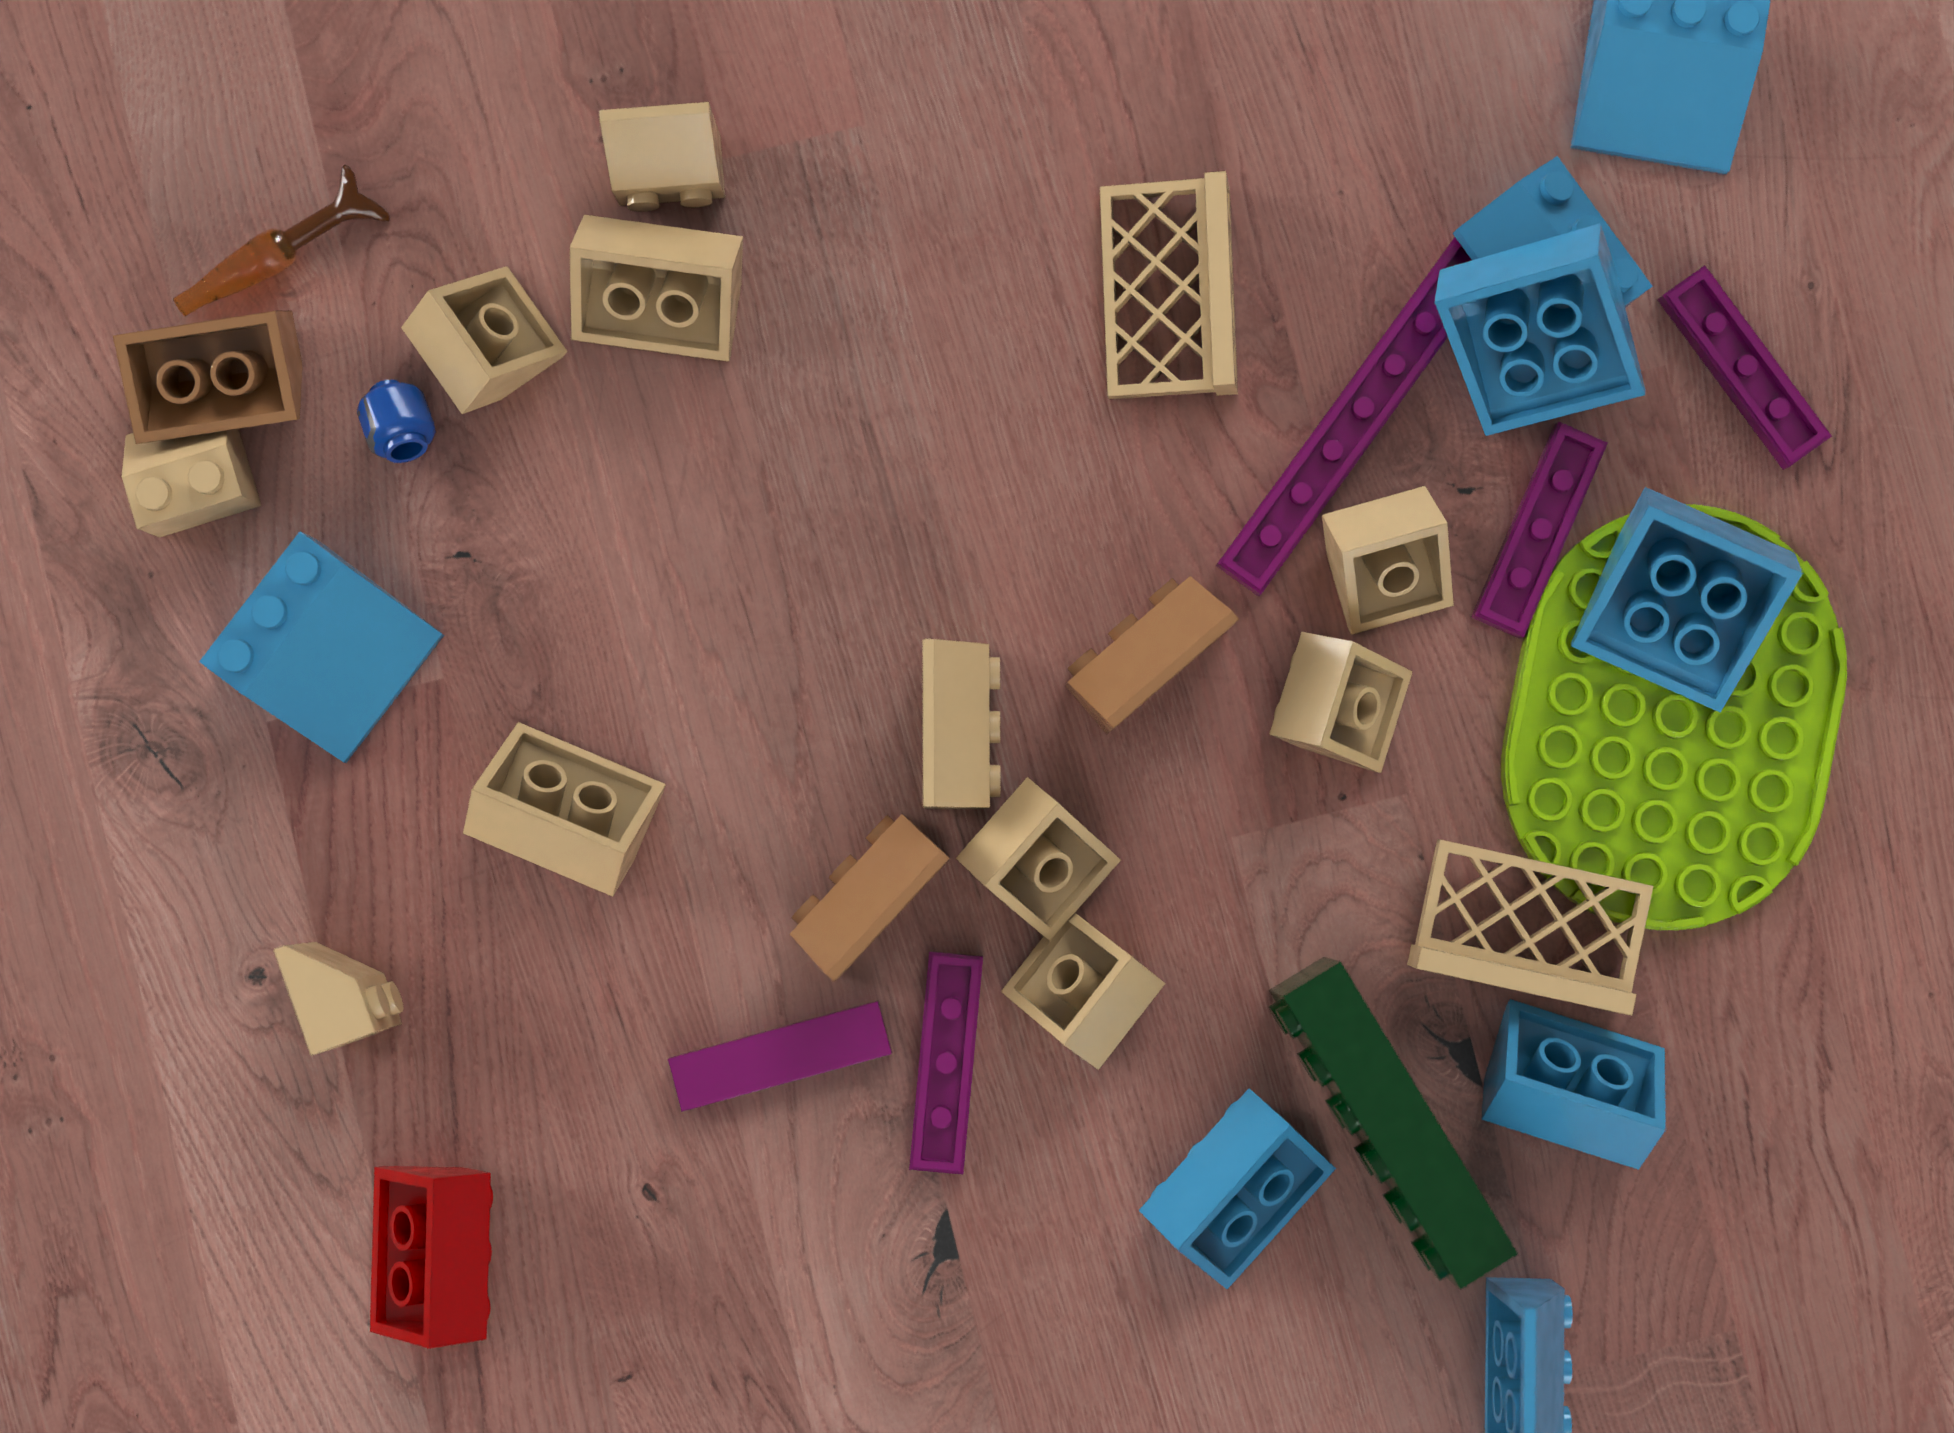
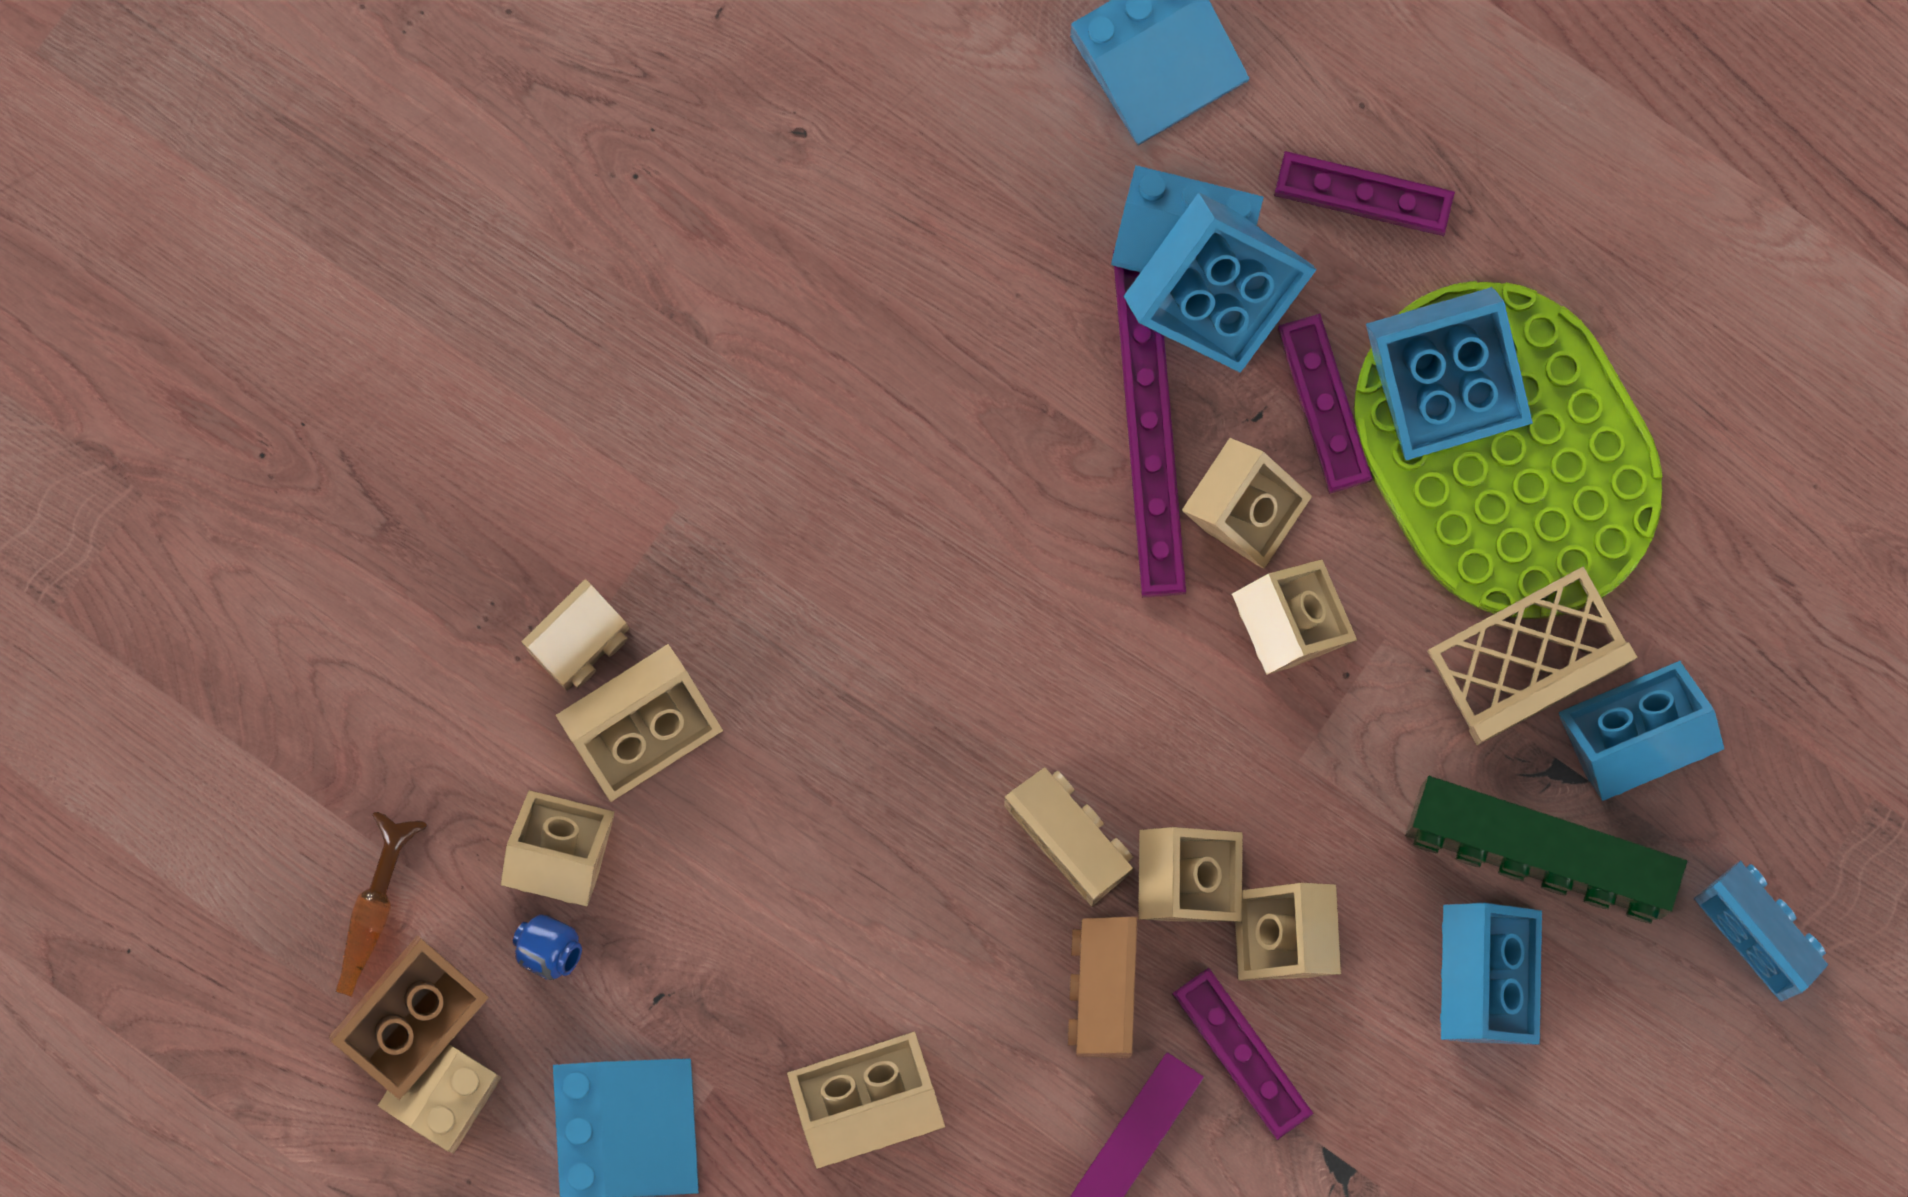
camera: 35 degrees left, 5 degrees down
medium nougat slope [1065,576,1239,734] -> none
tan fence [1100,171,1238,399] -> none

